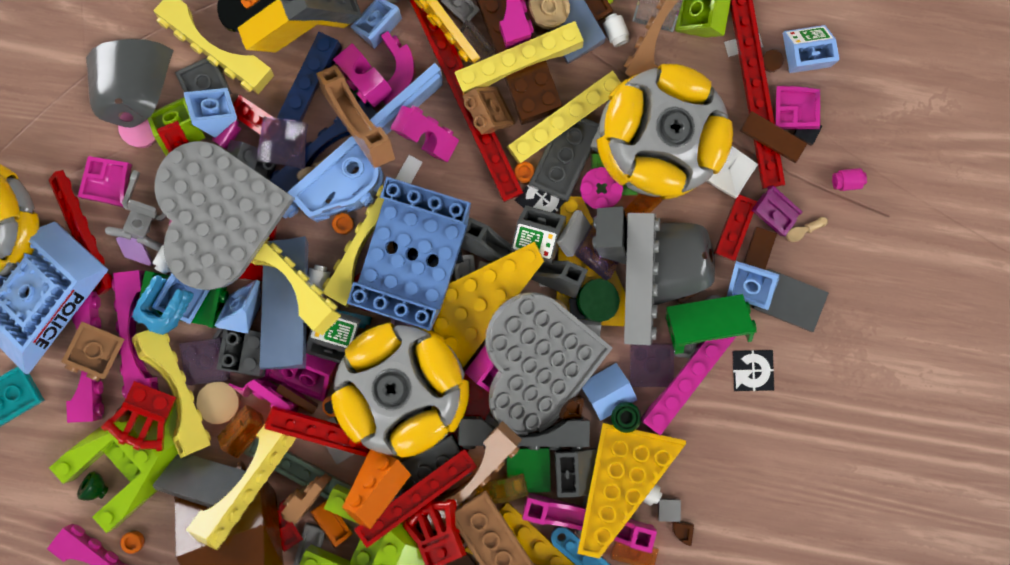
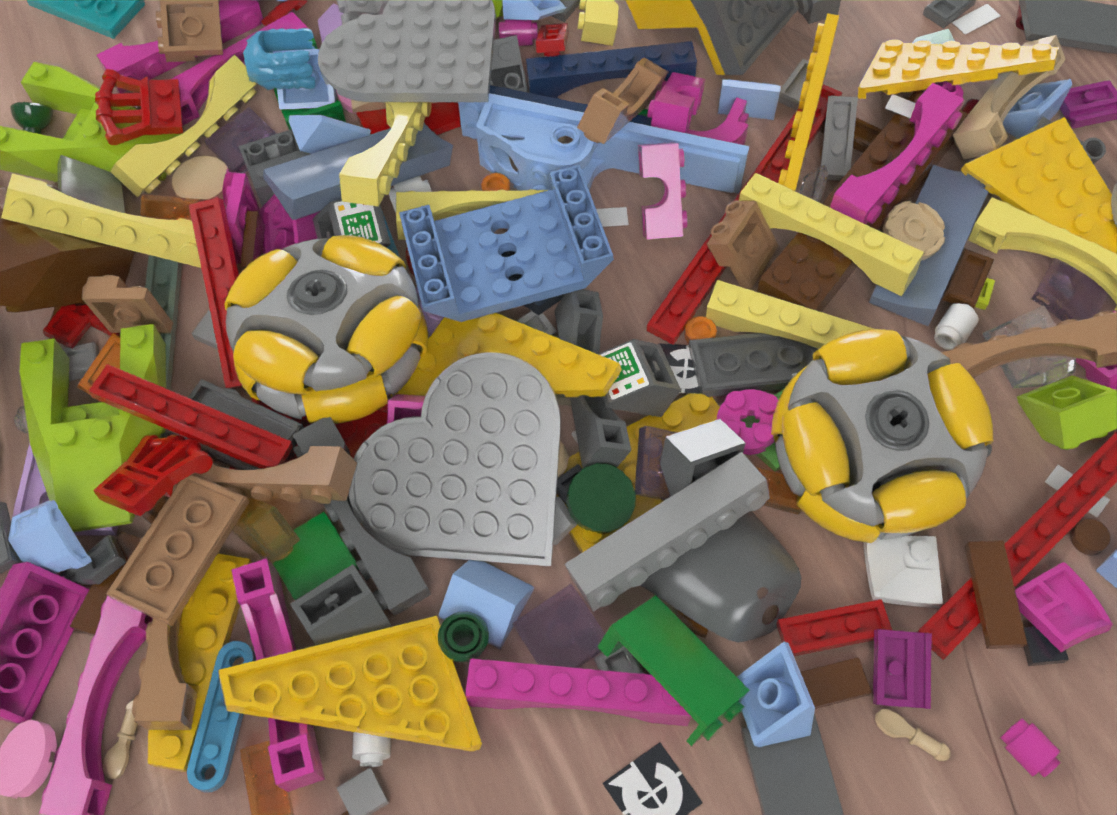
camera: 60 degrees right, 25 degrees down
clear purple plate [257,117,308,169] -> none
orange wedge [342,449,411,529] -> none
light grey tile [557,210,591,257] -> none
reddish brown tile [559,395,585,419] -> none

